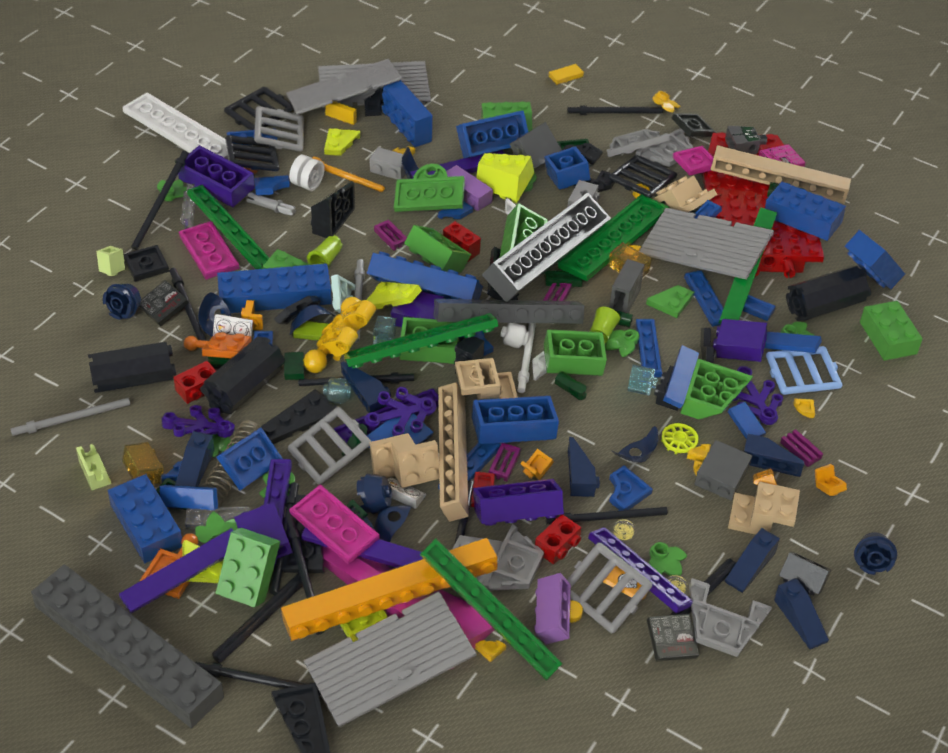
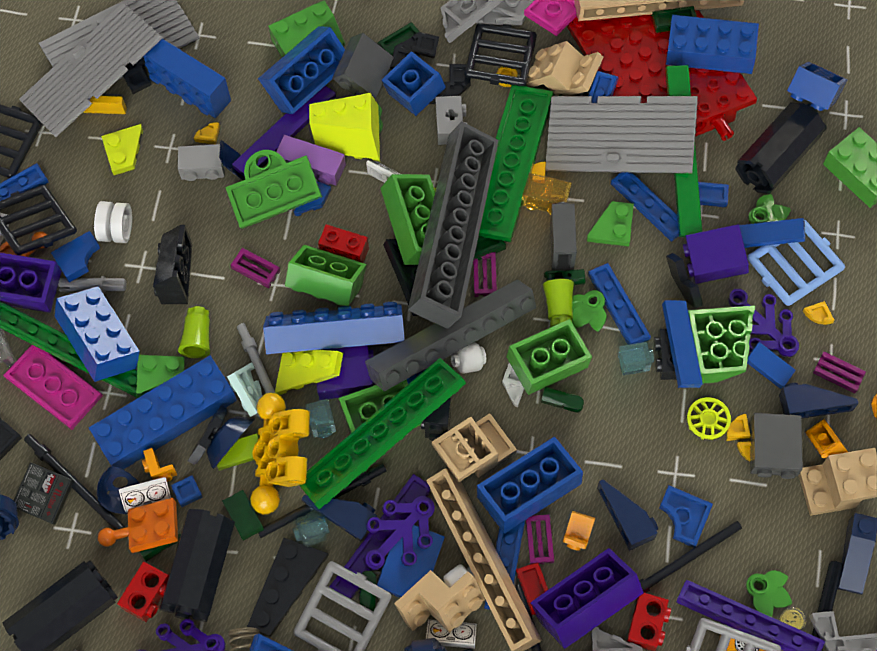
camera: 20 degrees left, 20 degrees up
light grey bar [254,106,304,152] -> none
light orange piece [312,156,385,192] -> none
white bar [517,323,536,393] -> none
dark blue piece [611,426,658,463] -> none
clear tile [613,519,635,540] -> none
none -> brick [54,286,140,382]

